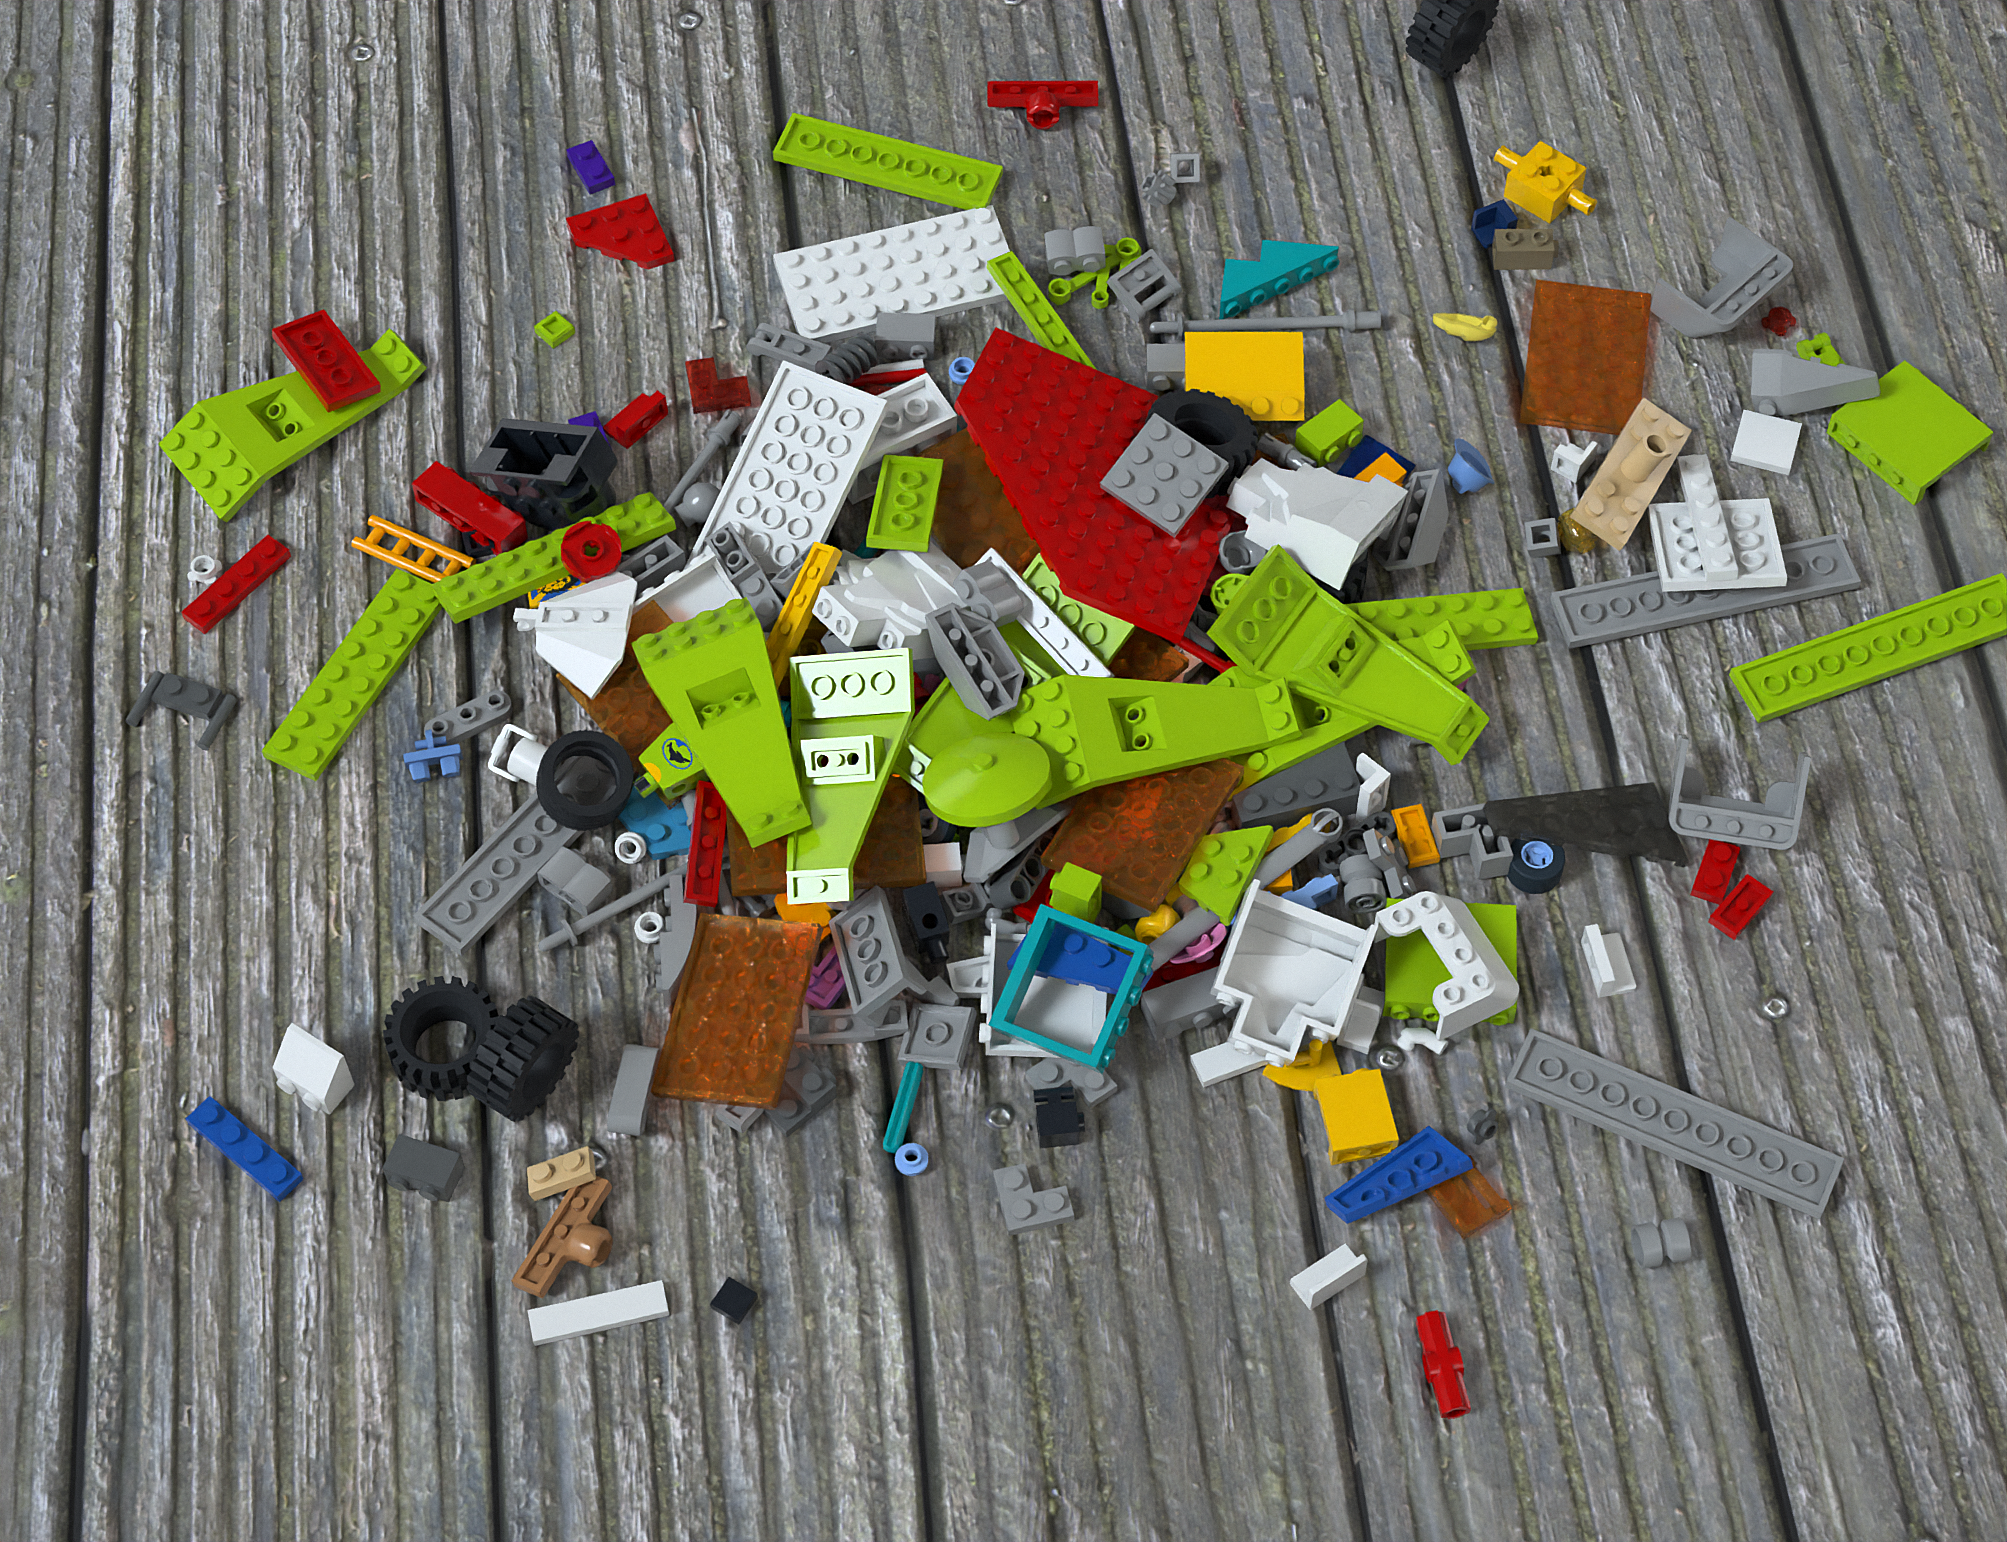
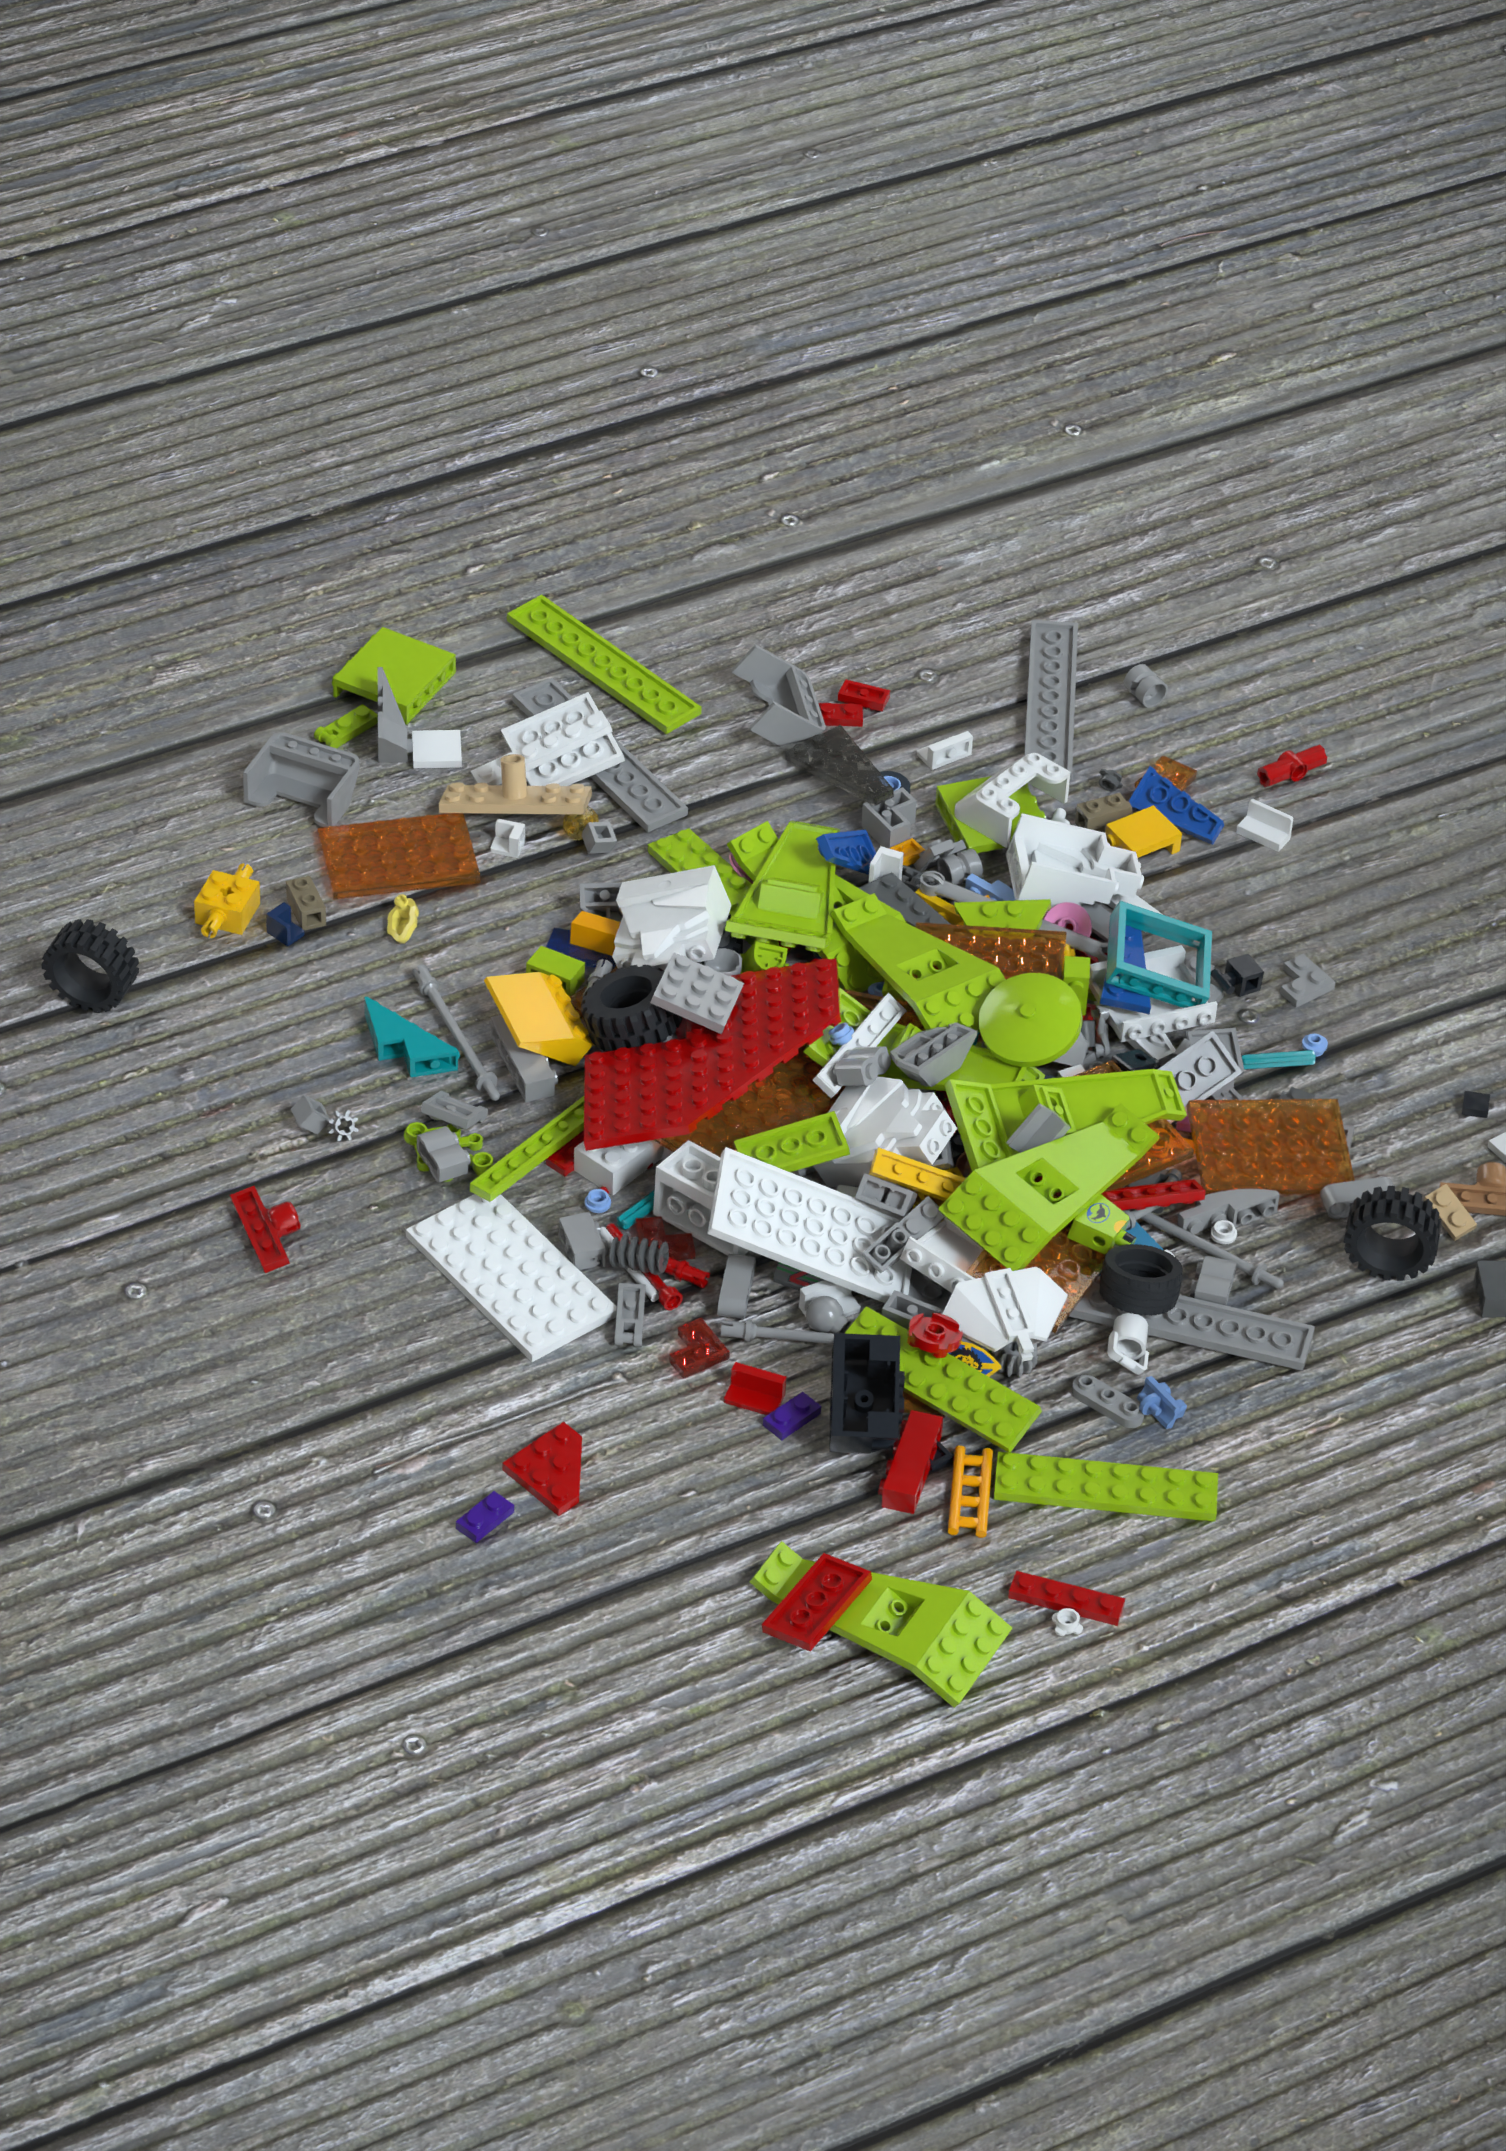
camera: 115 degrees left, 15 degrees down
dark grey plate [125,671,237,751] -> none
white slope [273,1023,355,1115] -> none
black tyre [383,976,499,1101] -> none
lime tile [534,311,575,349] -> none
lime plate [773,113,1003,210] -> none
medium blue piece [1447,438,1495,494] -> none
none -> blue wing [816,829,876,875]
none -> light blue plate [829,1022,854,1046]
none -> light grey panel [1006,1104,1071,1153]
none -> dark tan brick [1075,793,1132,832]

